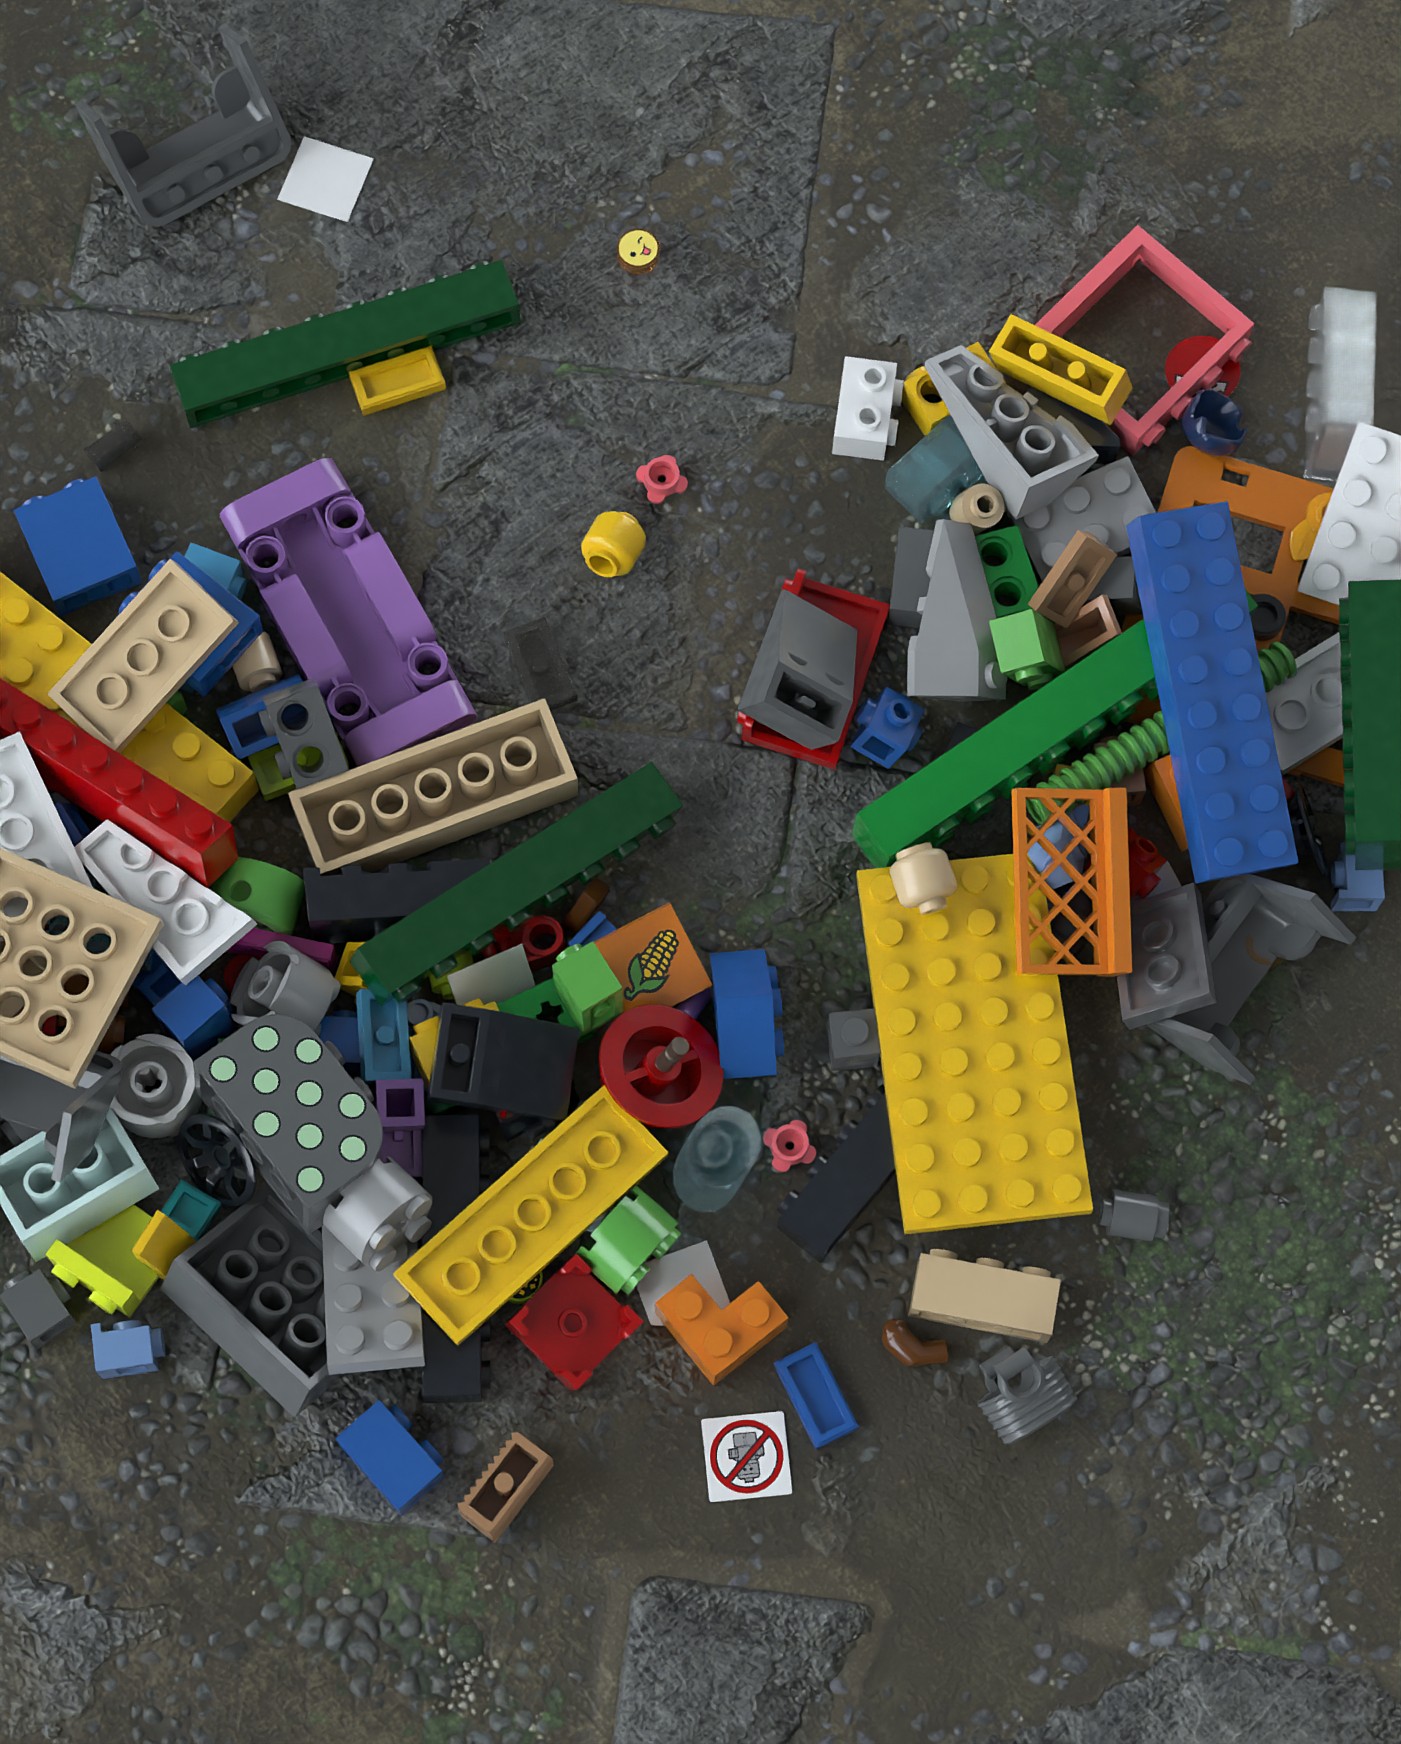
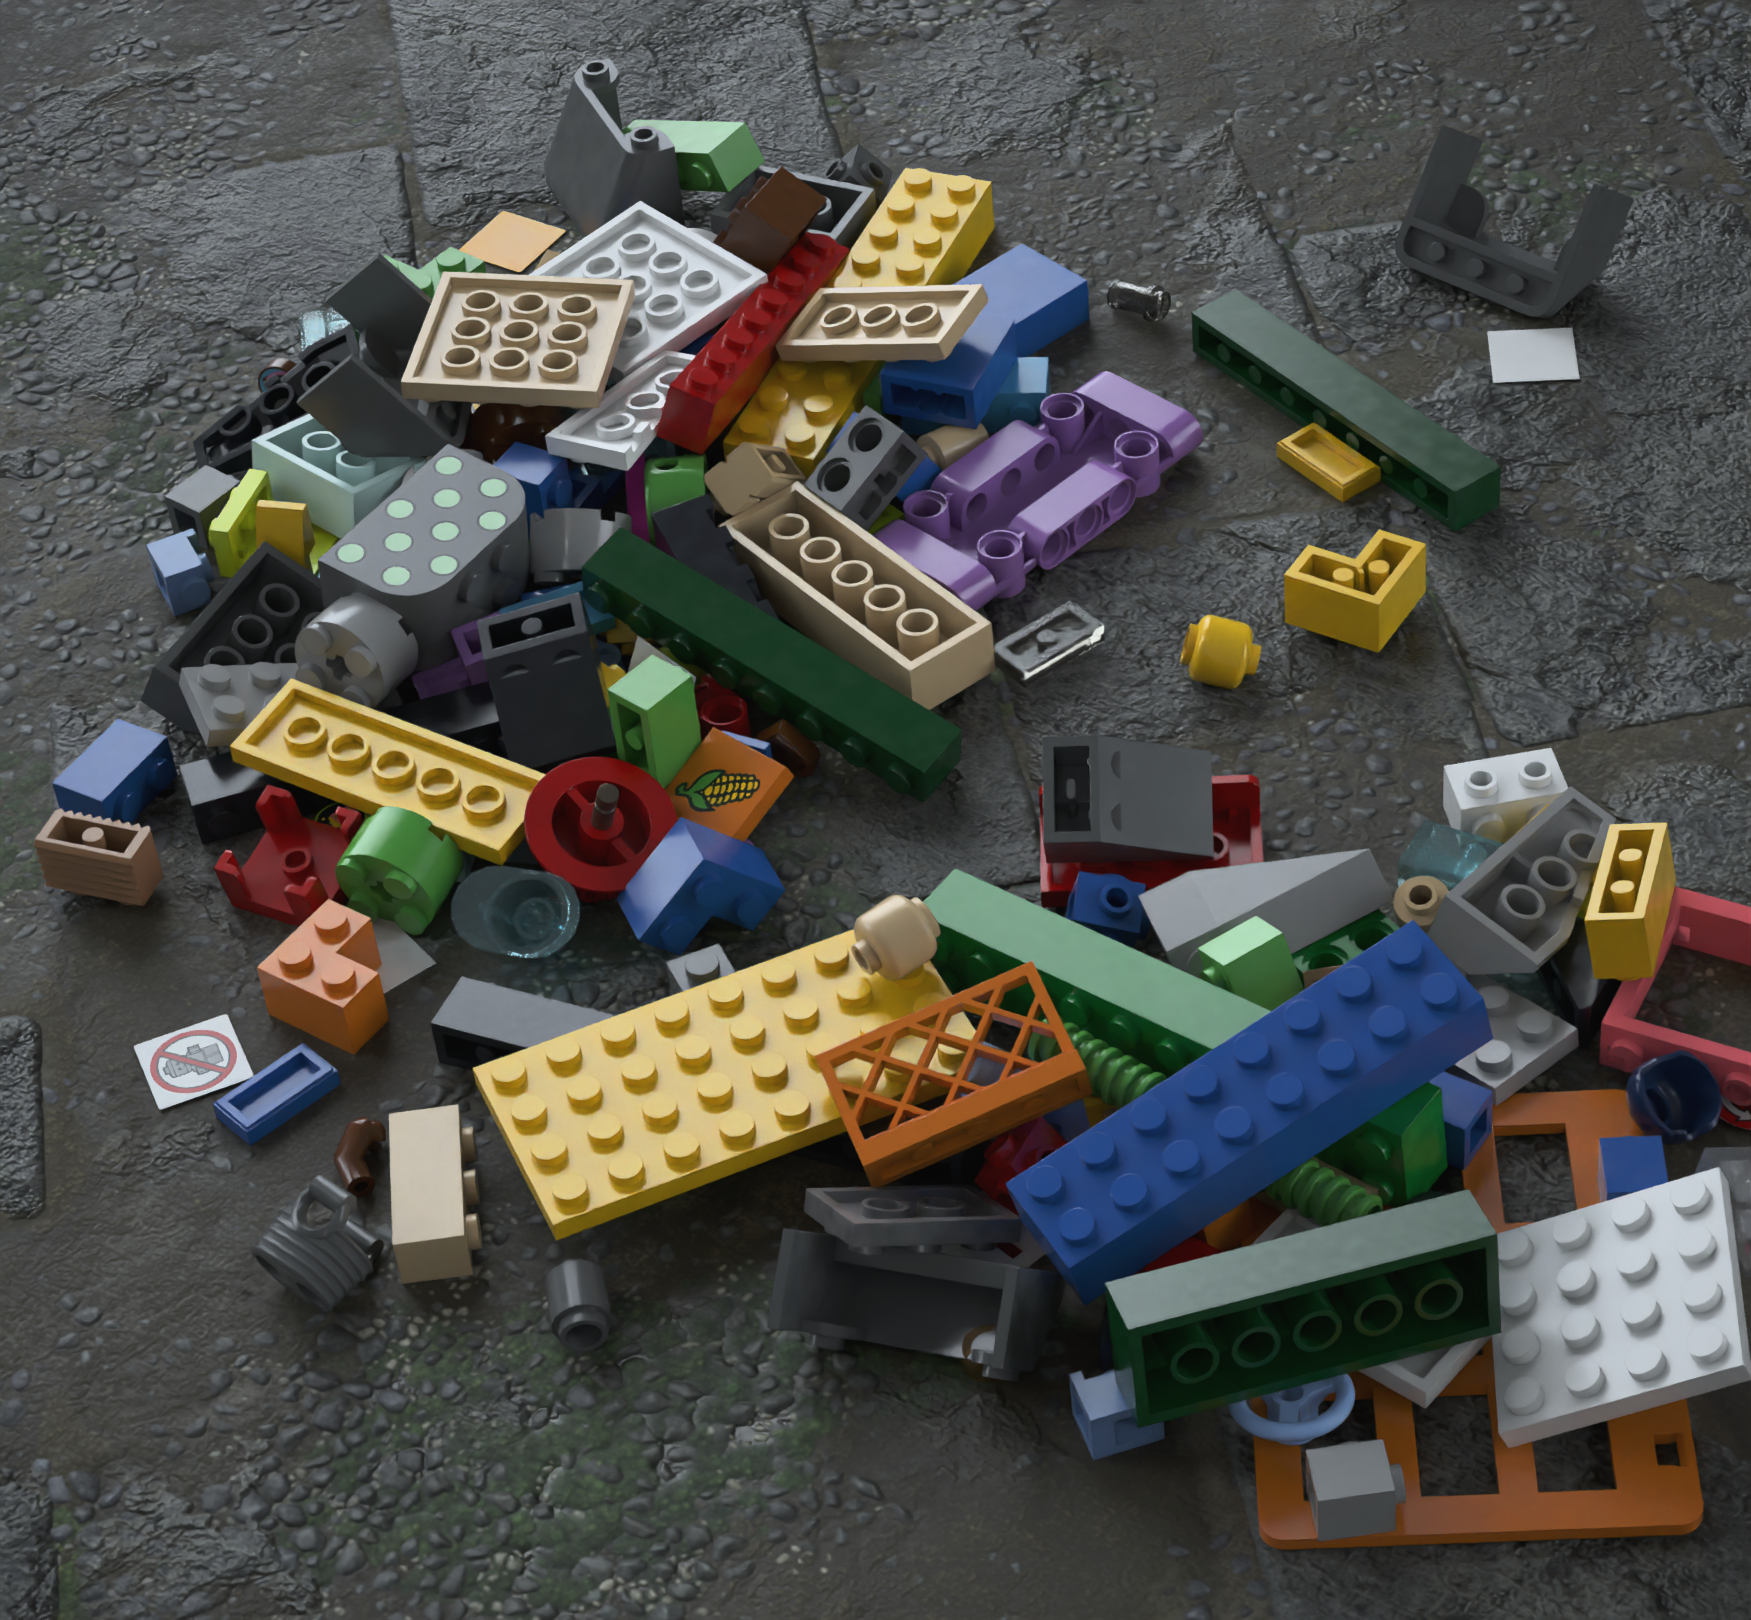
camera: 80 degrees right, 30 degrees down
tile [617,229,660,274] -> none
coral plate [636,455,688,504] -> none
coral plate [763,1120,816,1172] -> none
none -> tan brick [704,442,807,517]
none -> yellow brick [1284,529,1426,653]
none -> blue brick [1597,1135,1668,1202]

